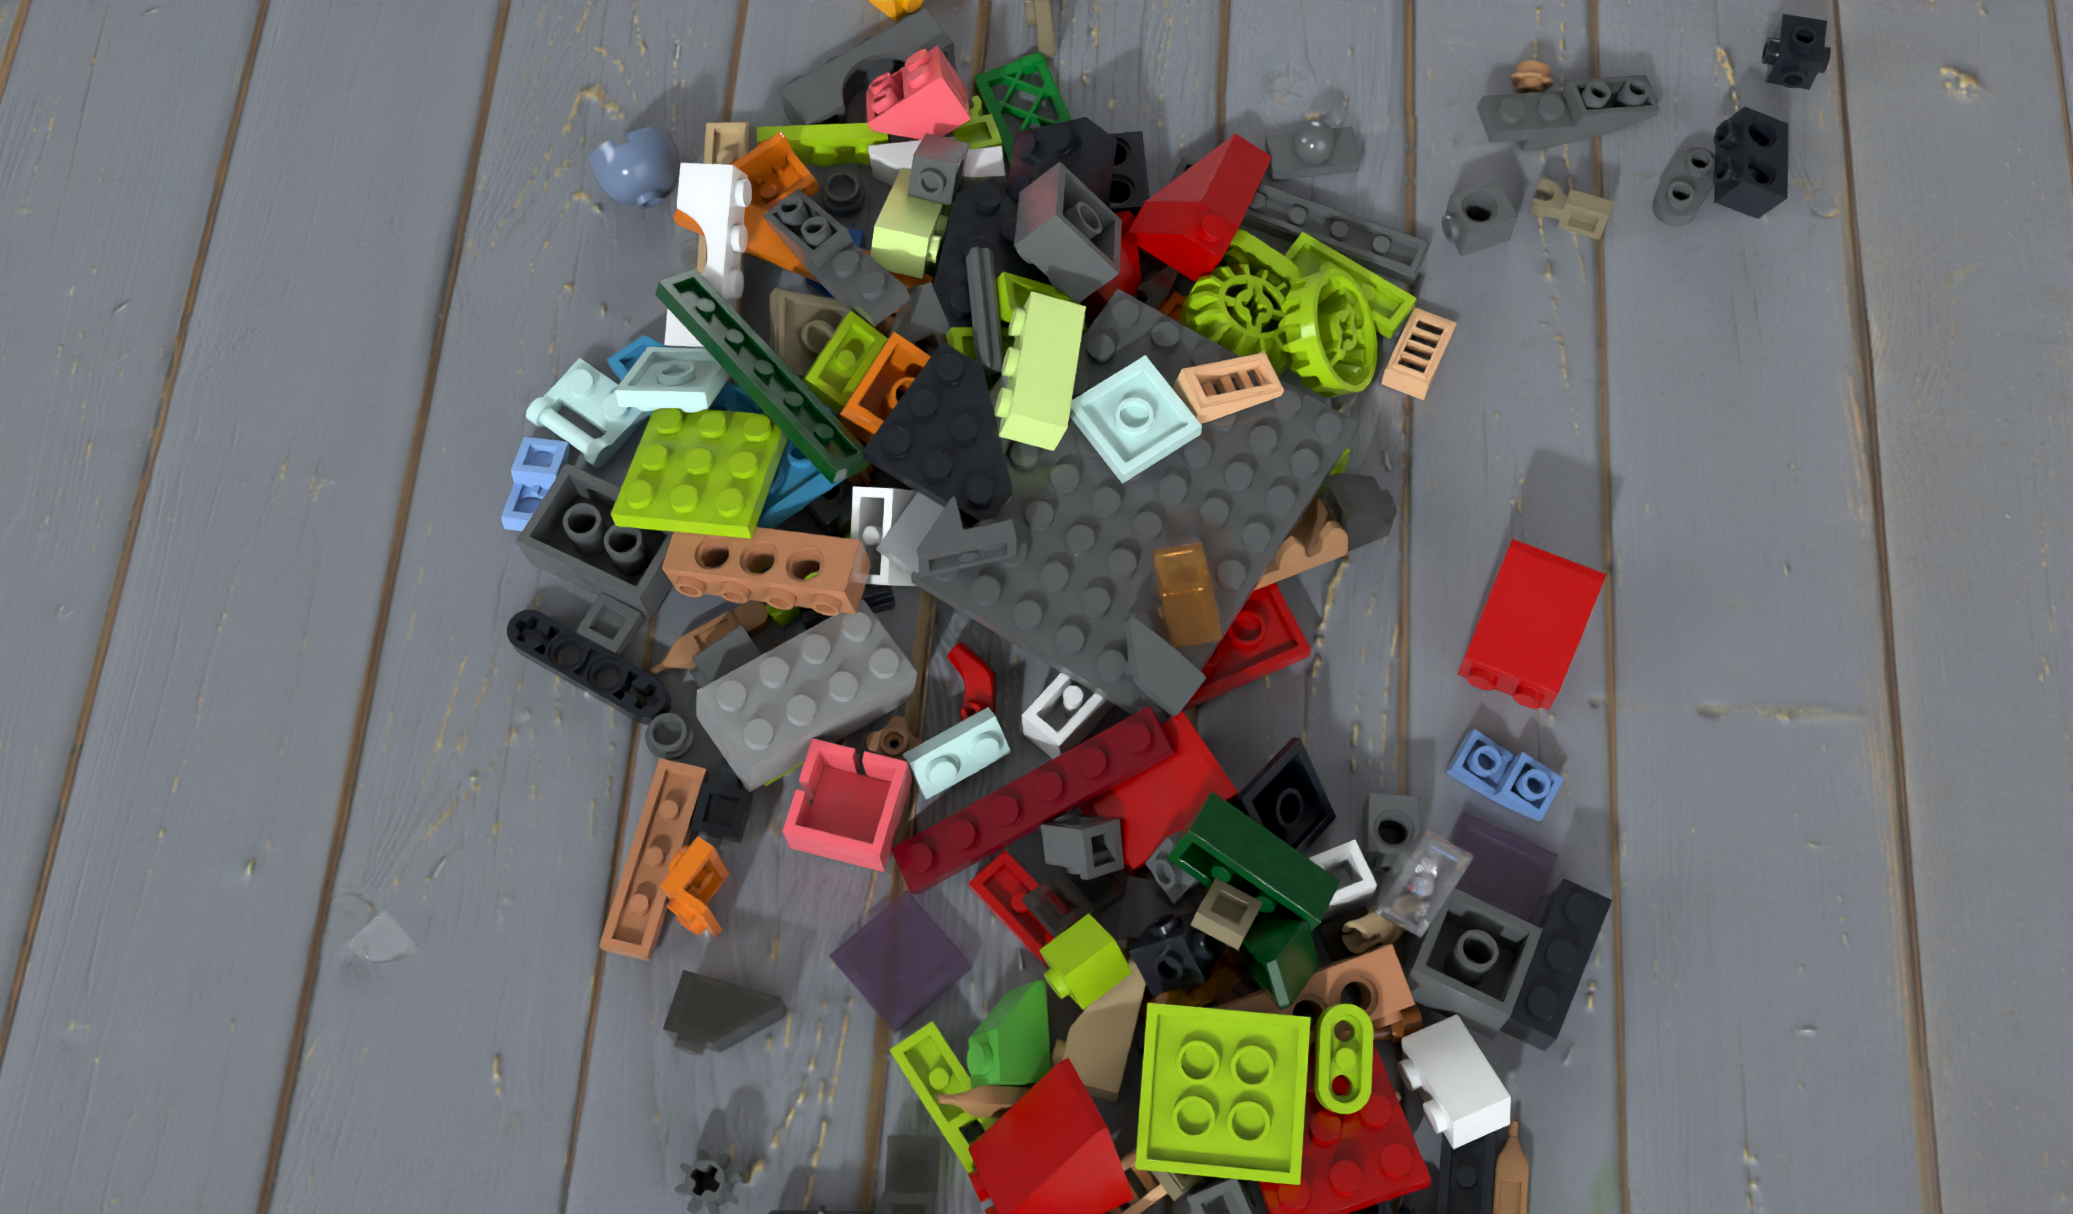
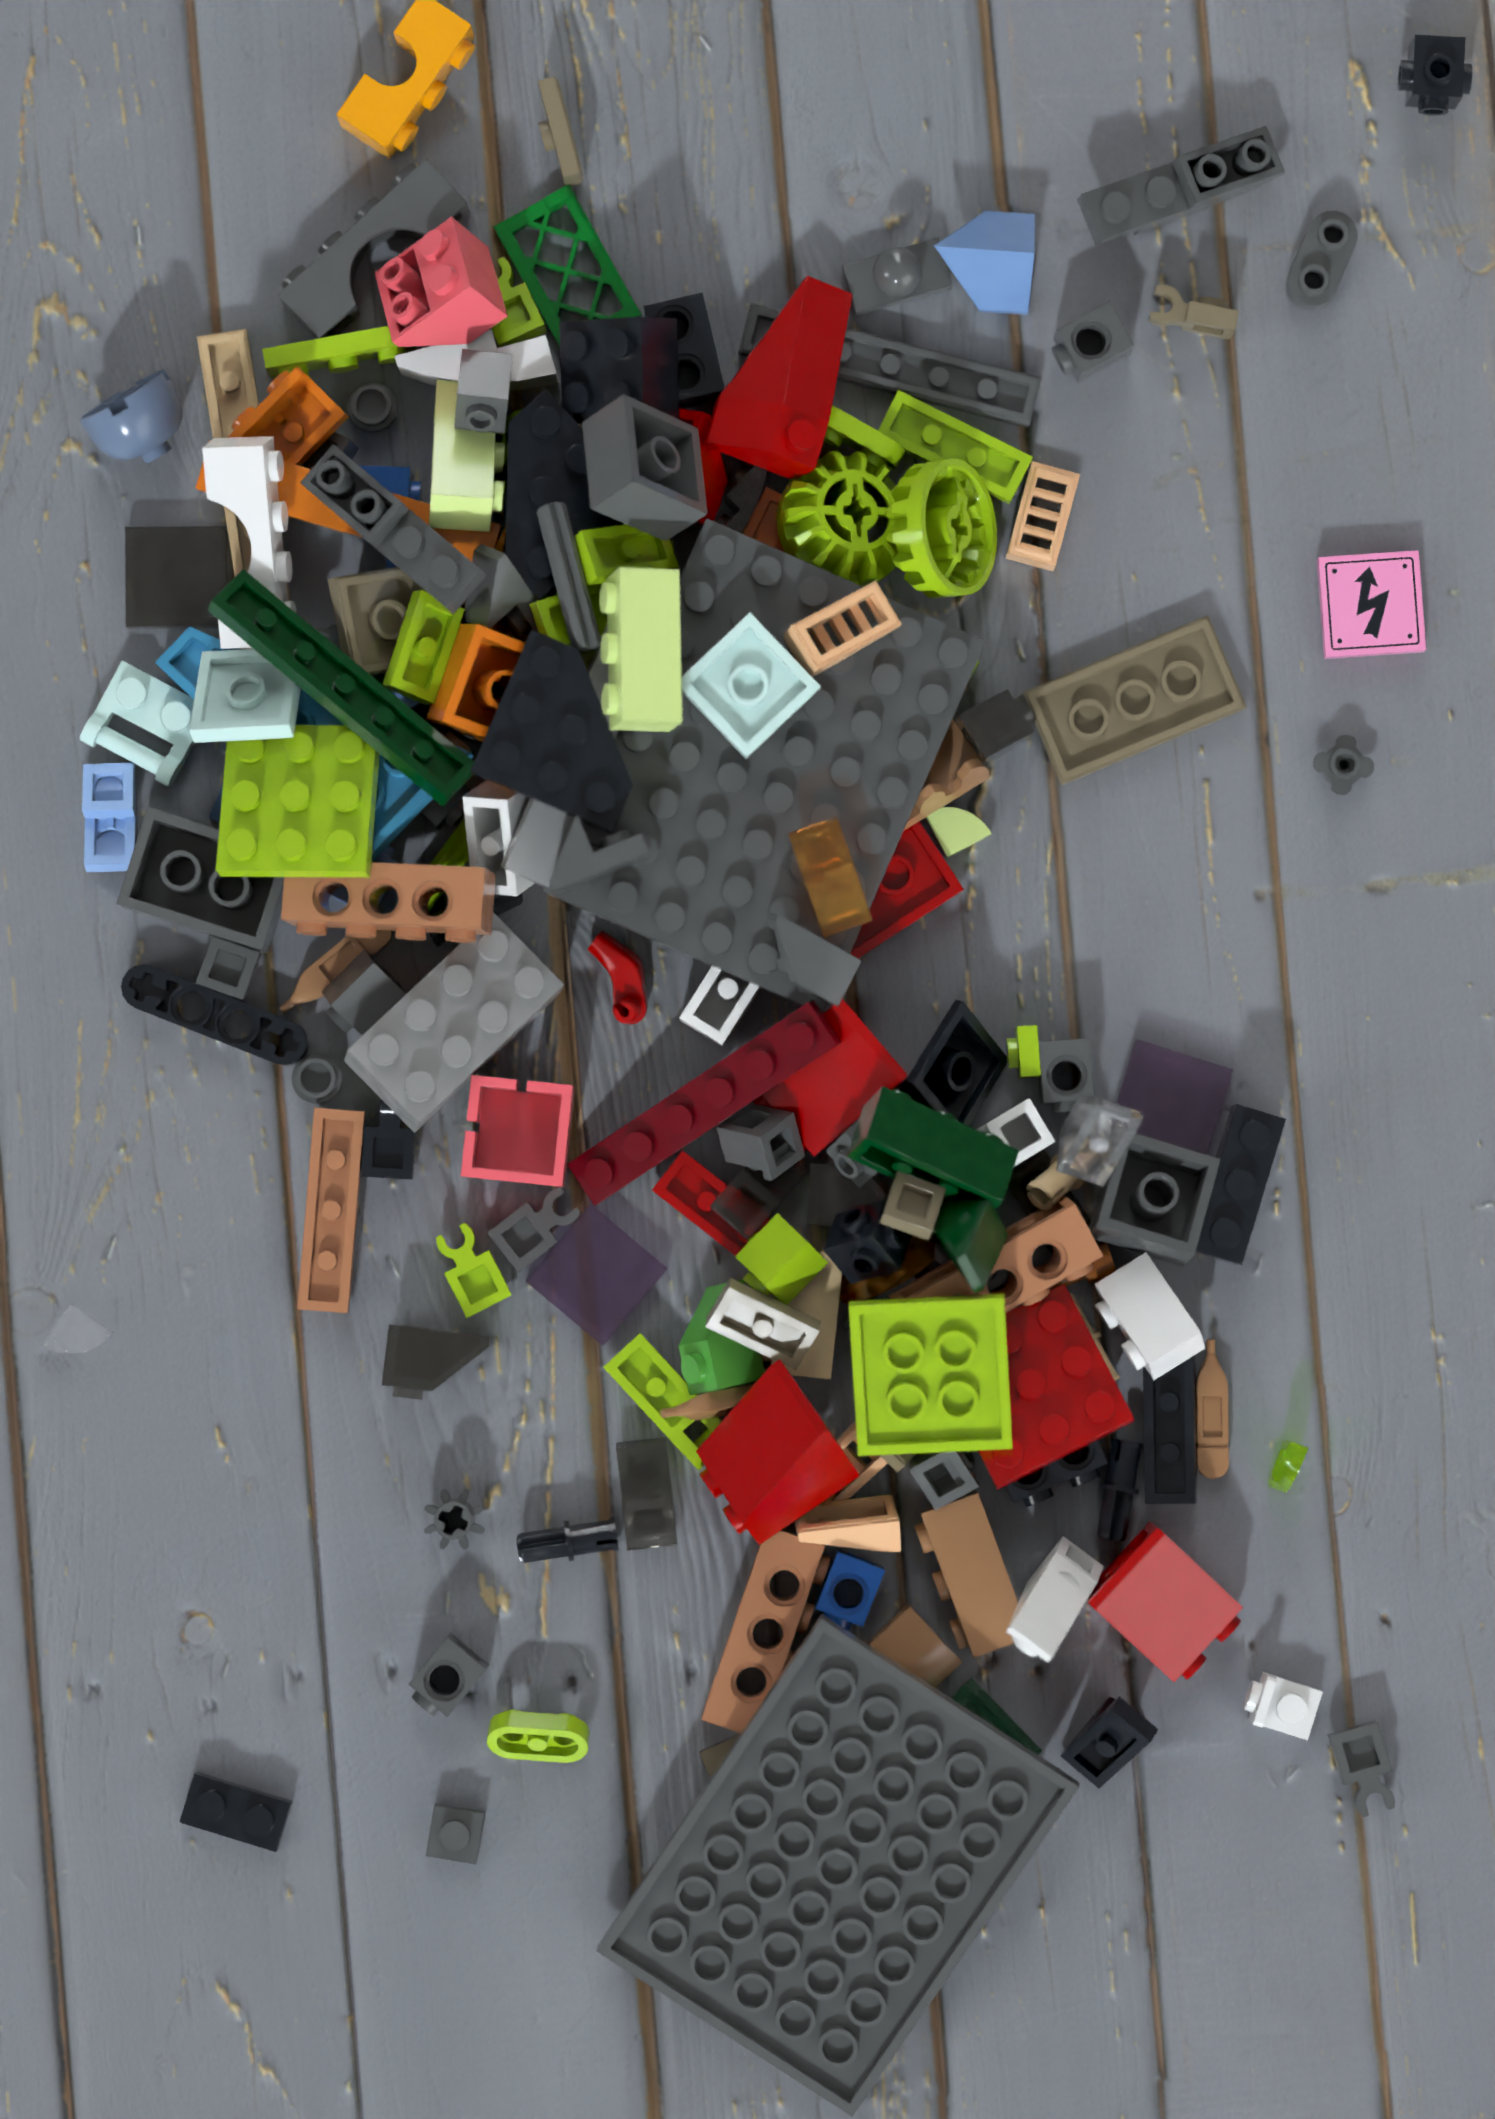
camera: 10 degrees left, 20 degrees up
orange bracket [660,836,730,938] -> none
medium nougat plate [865,716,923,761] -> none
light aqua plate [903,707,1011,800] -> none
lime plate [1313,1004,1373,1114] -> none
medium blue slope [1445,729,1564,821] -> none
red slope [1457,539,1607,710] -> none
medium nougat plate [1510,60,1553,94] -> none
black brick [1713,106,1788,219] -> none
none -> clear smoke tile [125,526,228,629]
none -> lime plate [436,1223,513,1318]
none -> dark grey plate [487,1187,581,1273]
none -> plate [705,1278,821,1370]
none -> yellowish green tile [925,807,992,858]
none -> medium blue slope [934,211,1035,315]
none -> lime plate [1006,1025,1041,1079]
none -> dark tan tile [1022,615,1247,786]
none -> dark grey plate [1313,735,1374,795]
none -> bright pink tile [1316,550,1426,659]

